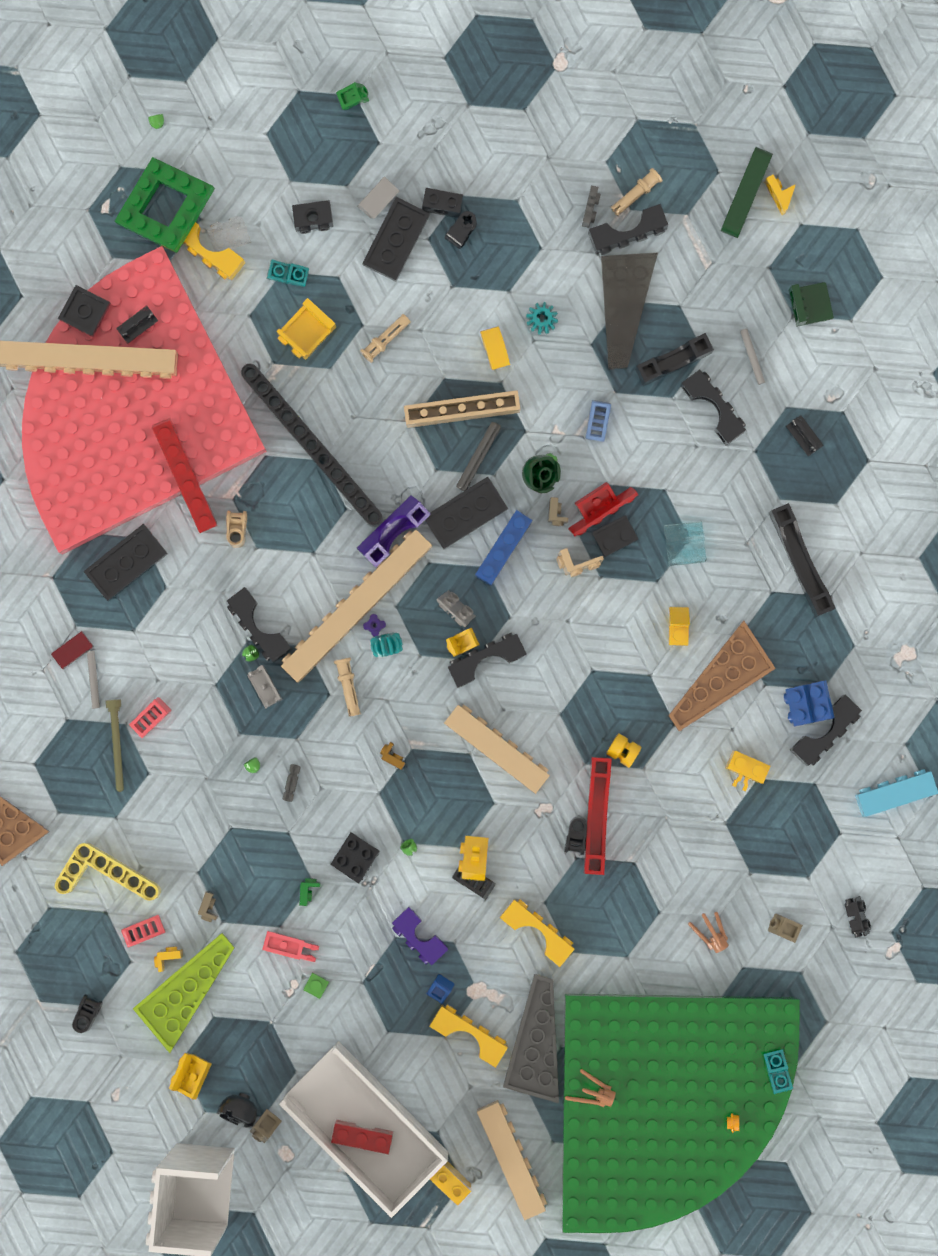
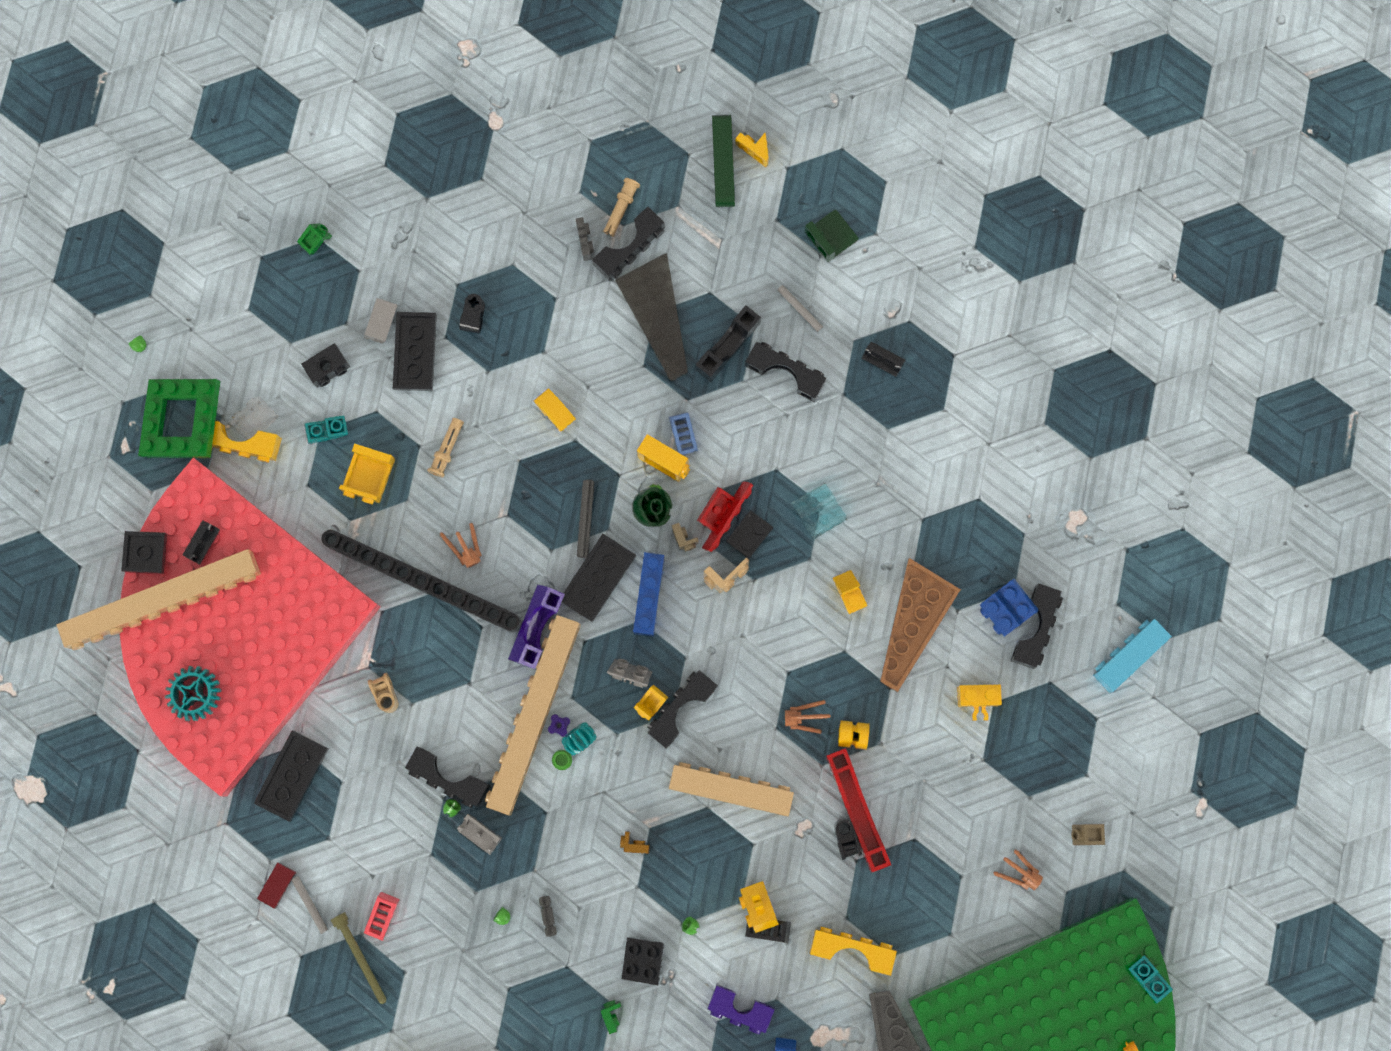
camera: 20 degrees left, 5 degrees down
red arch [152,418,217,533] -> none
tan pin [334,657,361,717] -> none
tan brick [404,390,520,428] -> none
black brick [422,188,463,218] -> none
teal gear [526,302,558,335] -> none
black arch [769,503,836,618] -> none
black hinge [844,896,871,938] -> none
none -> teal gear [165,666,222,721]
none -> nougat plant [440,523,482,568]
none -> bright green plate [552,750,572,770]
none -> yellow window [637,434,690,482]
none -> nougat plant [785,700,831,733]

